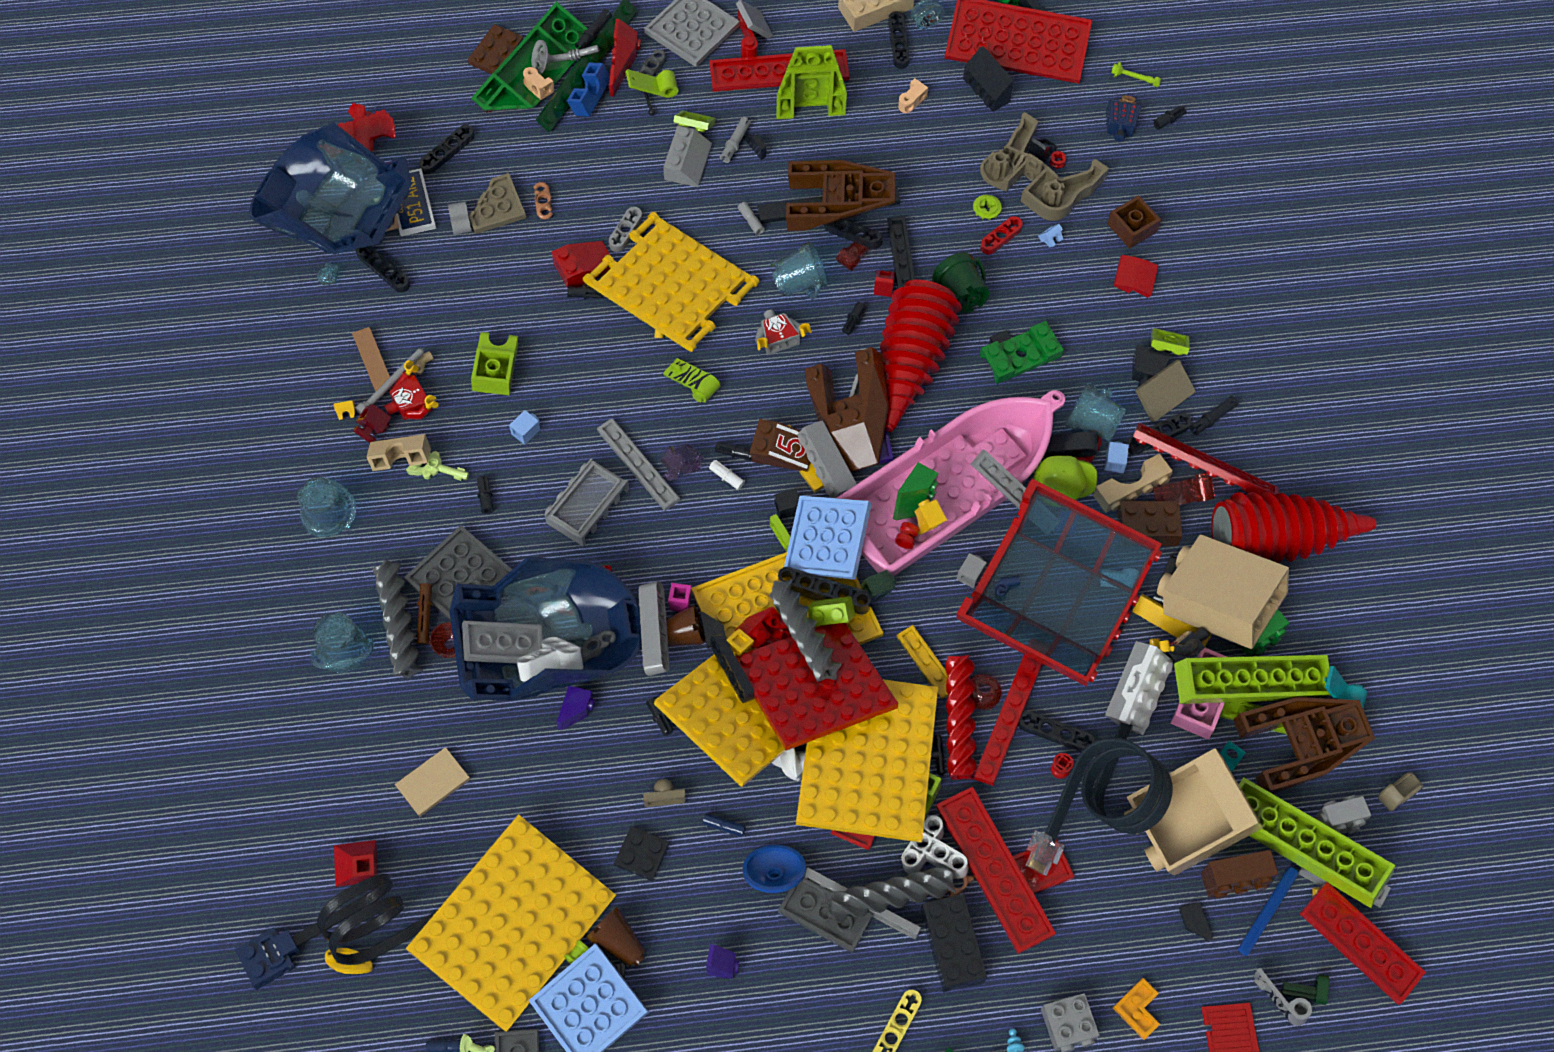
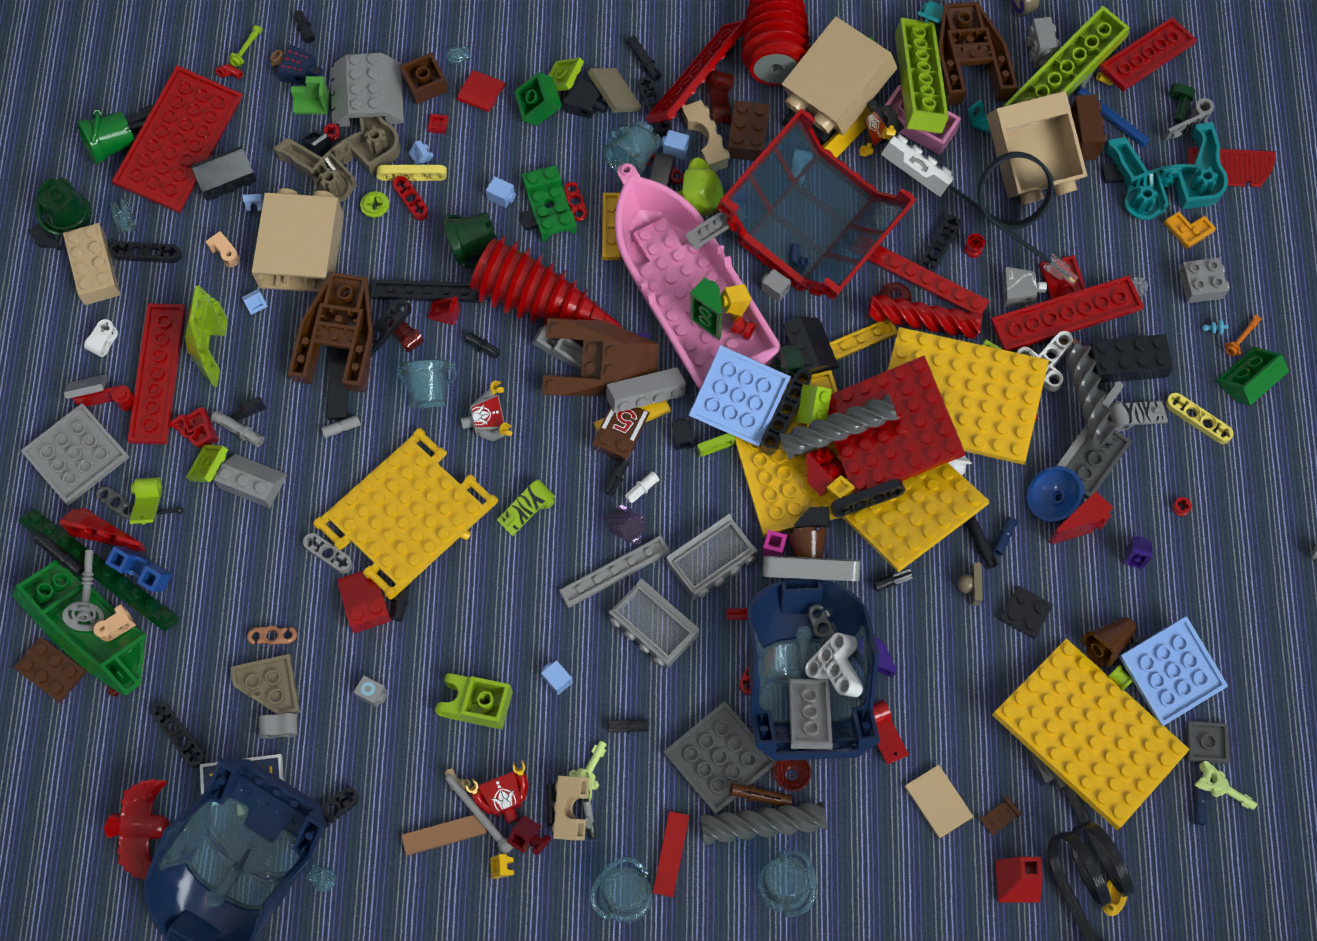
camera: 80 degrees left, 5 degrees up
none -> white piece [84,319,118,357]
none -> red slope [169,407,219,447]
none -> red arm [215,64,243,79]
none -> light blue tile [242,289,268,315]
none -> light blue tile [243,194,264,211]
none -> tan brick [252,188,344,292]
none -> bright green panel [291,76,330,114]
none -> light grey slope [330,53,404,127]
none -> light grey brick [354,675,387,708]
none -> light yellow beam [376,165,447,181]
none -> red tile [427,114,449,134]
none -> clear light blue animal [445,46,471,64]
none -> light blue brick [486,176,516,208]
none -> green brick [514,72,562,126]
none -> red piece [563,181,587,221]
none -> light grey piece [583,798,596,839]
none -> red tile [653,811,689,898]
none -> window [666,514,758,600]
none -> black slope [783,317,839,375]
none -> red door [873,699,909,765]
none -> black pin [965,515,999,569]
none -> reddish brown piece [979,796,1022,837]
none -> light grey torso [1002,267,1047,307]
none -> red slope [1049,492,1113,545]
none -> teal animal [1104,122,1228,220]
none -> light grey door [1109,401,1168,432]
none -> clear tile [1132,277,1148,296]
none -> red bush [1172,497,1192,516]

